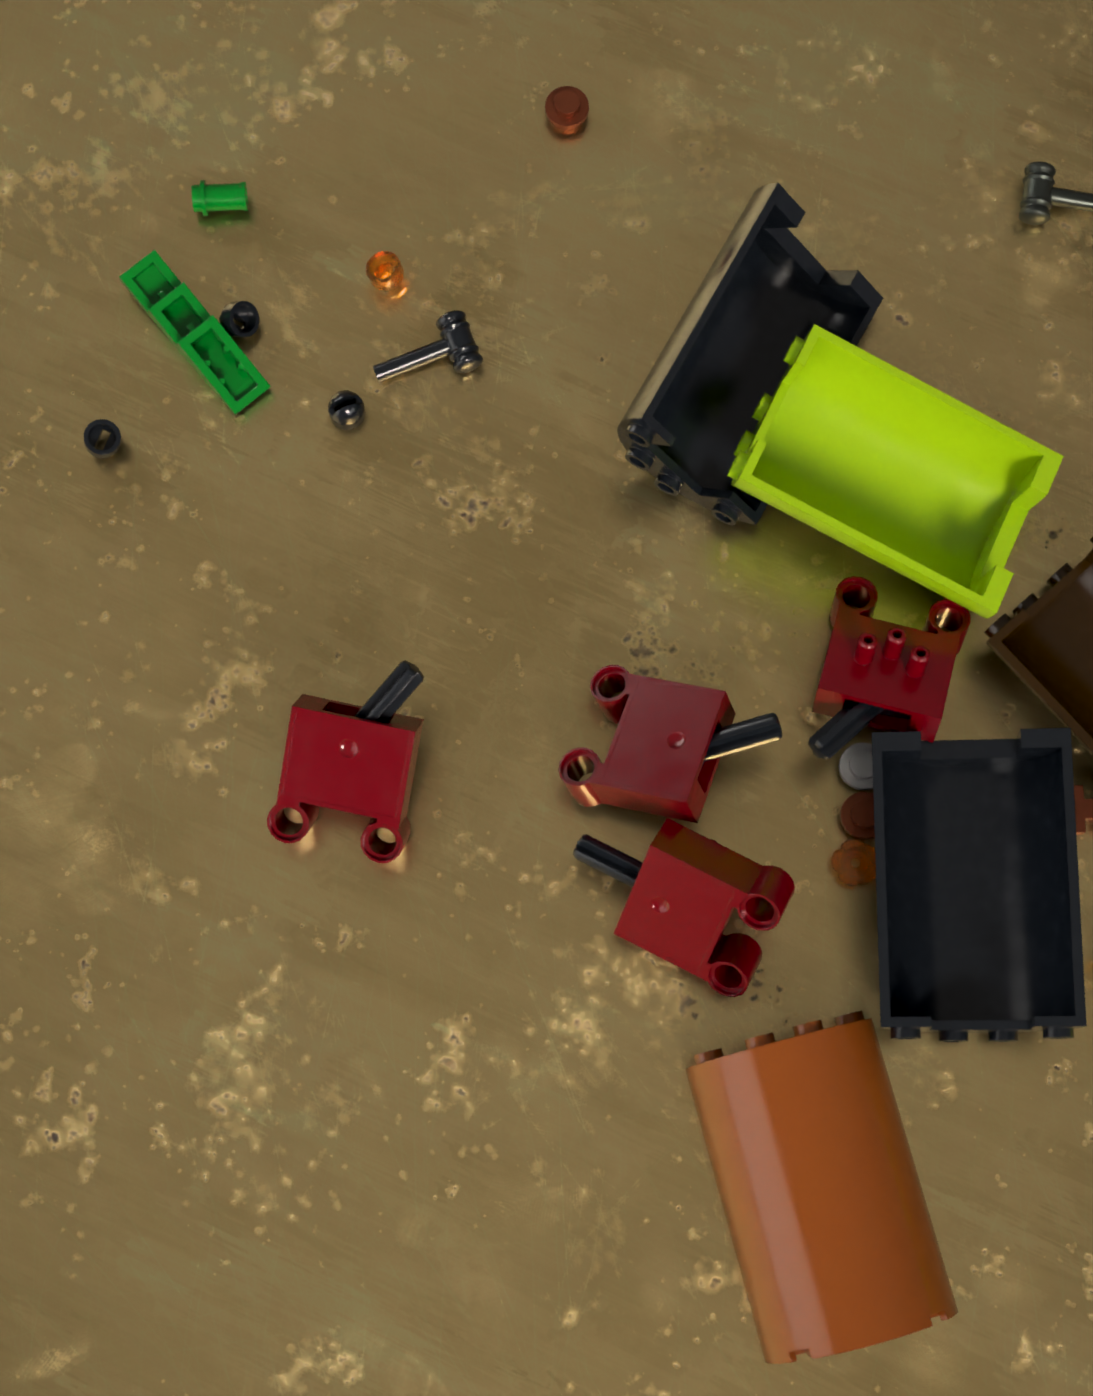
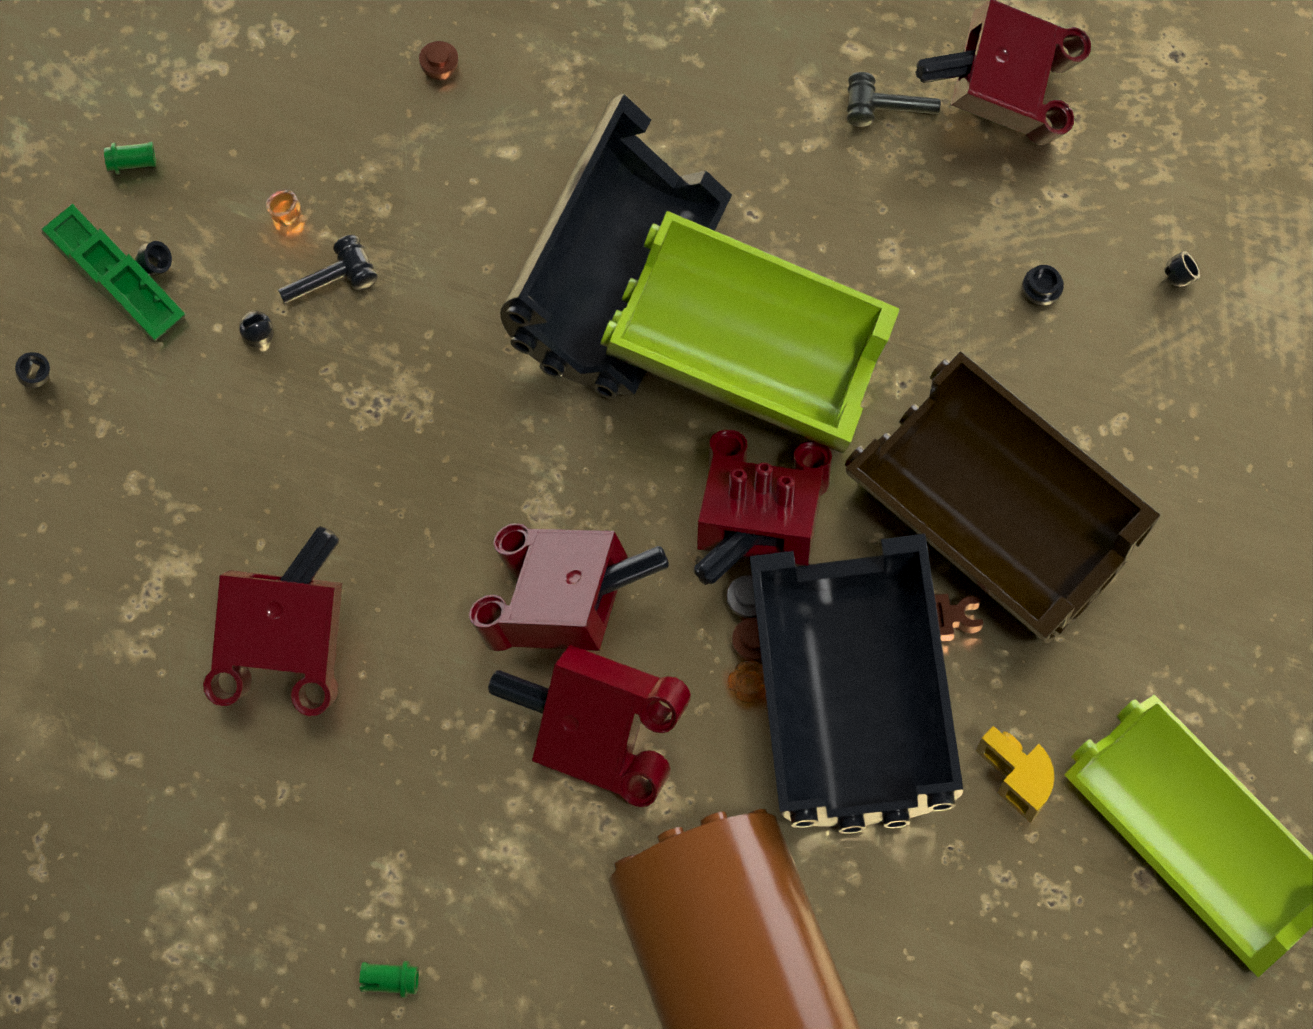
camera: 10 degrees left, 10 degrees down
none -> green pin [359,961,419,998]

